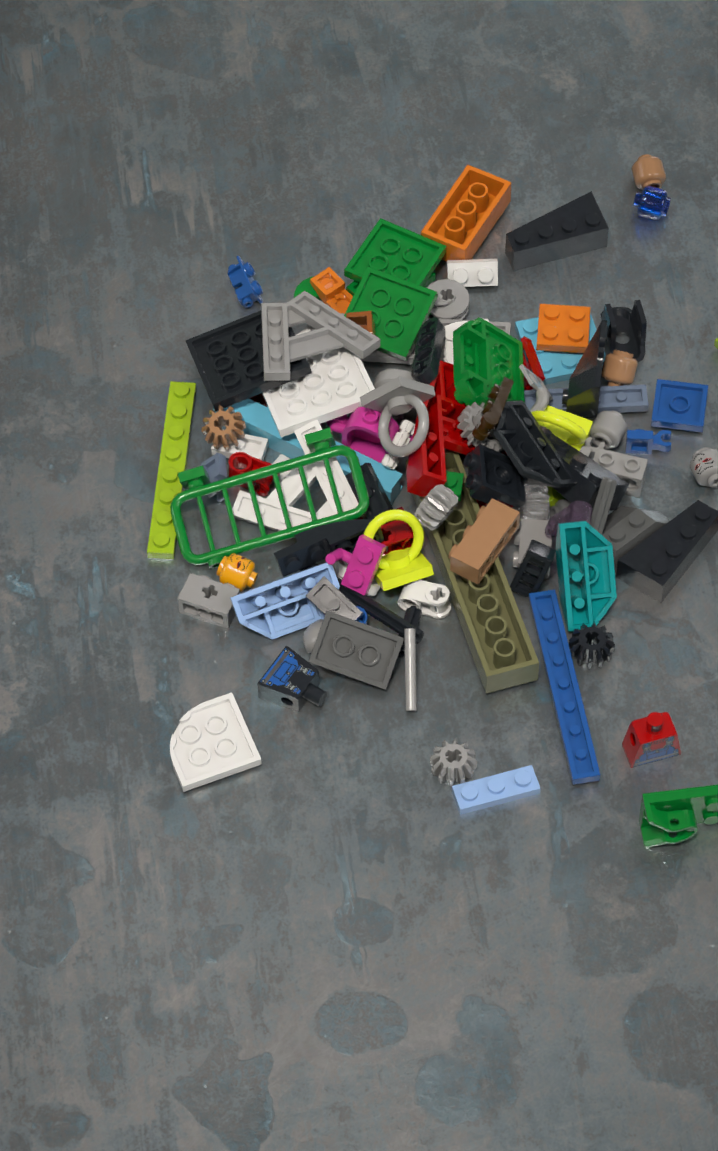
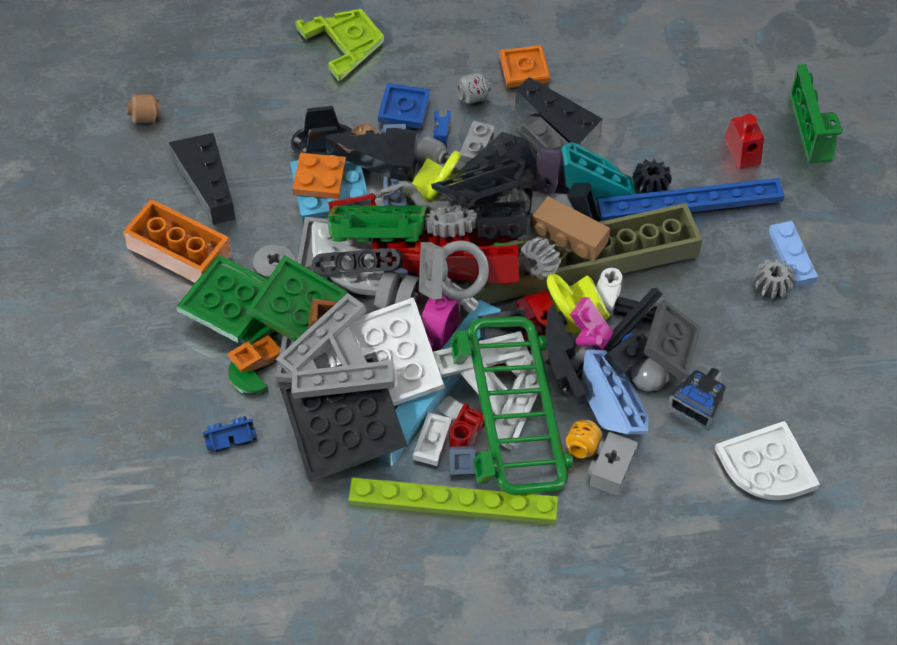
camera: 90 degrees left, 0 degrees up
medium nougat gear [201,405,246,451] -> none
light grey bar [404,628,417,711] -> none
white plate [447,259,498,287] -> none
dark brown plate [472,377,514,441] -> none
clear blue head [633,185,671,221] -> none

